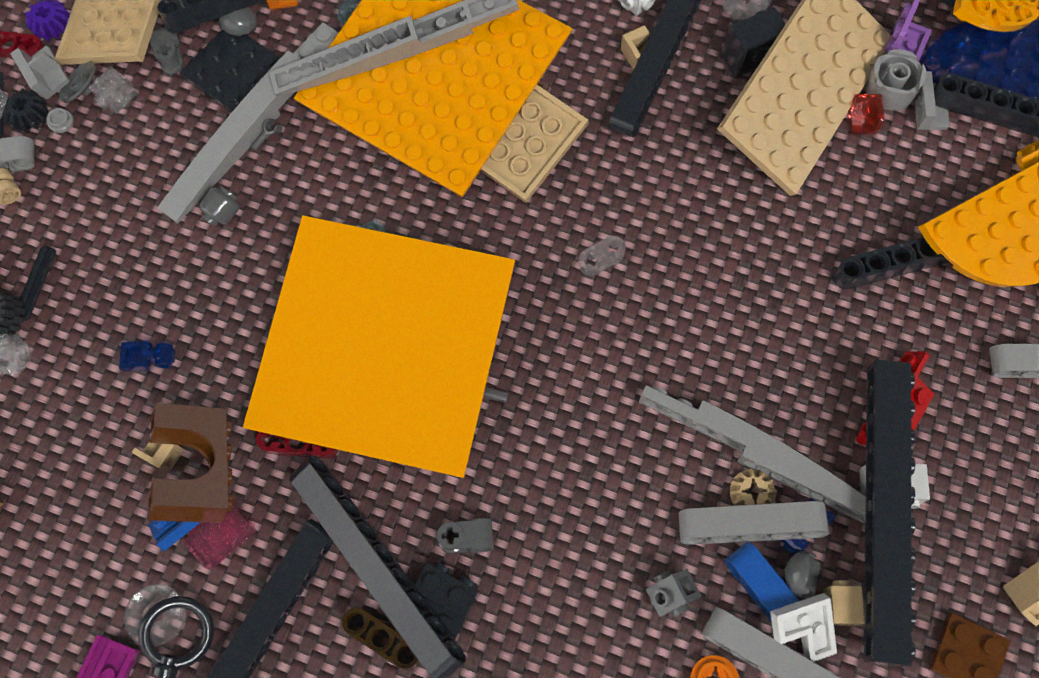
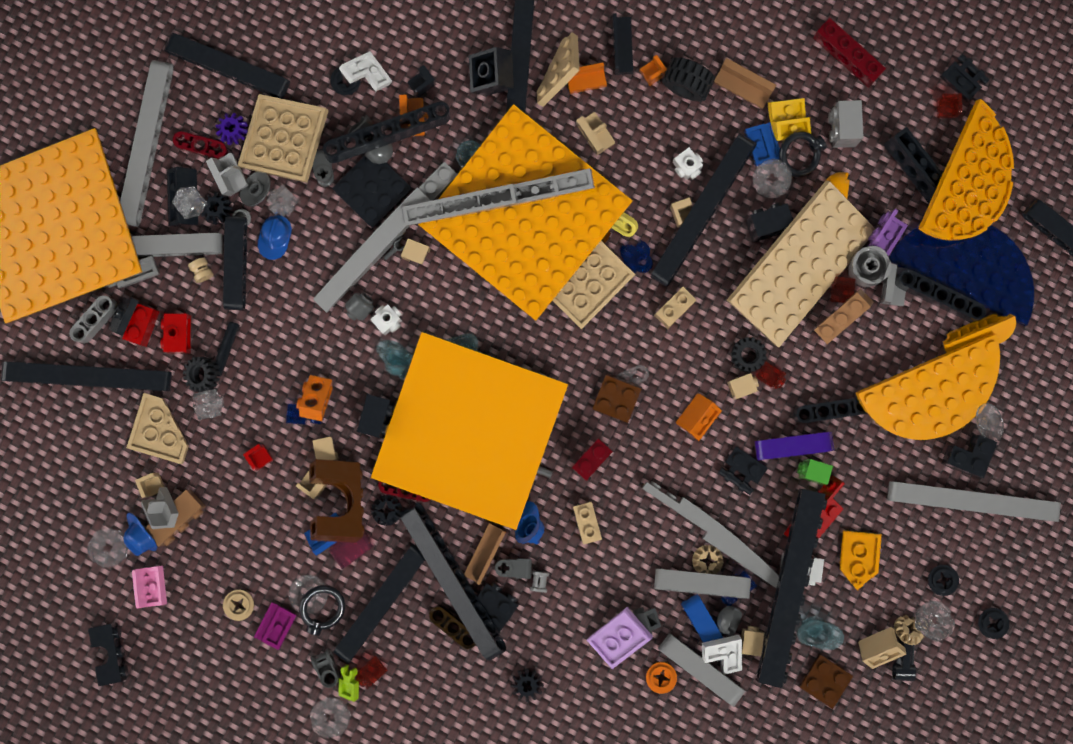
camera: 10 degrees right, 15 degrees up
none -> black beam [223,216,247,311]
none -> tan gear [223,589,255,621]
none -> red panel [243,444,274,471]
none -> blue piece [258,215,292,260]
none -> orange brick [297,375,333,421]
none -> tan panel [312,437,338,460]
none -> black brick [357,394,395,439]
none -> white brick [370,305,402,335]
none -> black gear [371,495,402,526]
none -> clear light blue piece [376,340,413,379]
none -> tan panel [401,239,431,264]
none -> medium nougat panel [464,523,506,585]
none -> blue piece [515,501,545,544]
none -> light grey bush [530,571,549,593]
none -> dark red brick [571,438,613,481]
none -> tan brick [573,502,602,545]
none -> lavender tile [587,607,653,669]
none -> reddish brown plate [592,373,642,423]
none -> light yellow plate [612,212,638,237]
none -> clear blue plate [620,240,653,273]
none -> tan brick [654,287,696,329]
none -> orange panel [676,393,722,441]
none -> black plate [718,446,768,495]
none -> tan brick [727,373,759,400]
none -> black tyre [730,337,767,373]
none -> dark purple beam [754,432,835,460]
none -> clear red bracket [755,361,786,390]
none -> bright green brick [797,459,833,485]
none -> clear light blue piece [797,616,844,650]
none -> medium nougat arch [814,288,874,344]
none -> light orange tile [839,530,882,590]

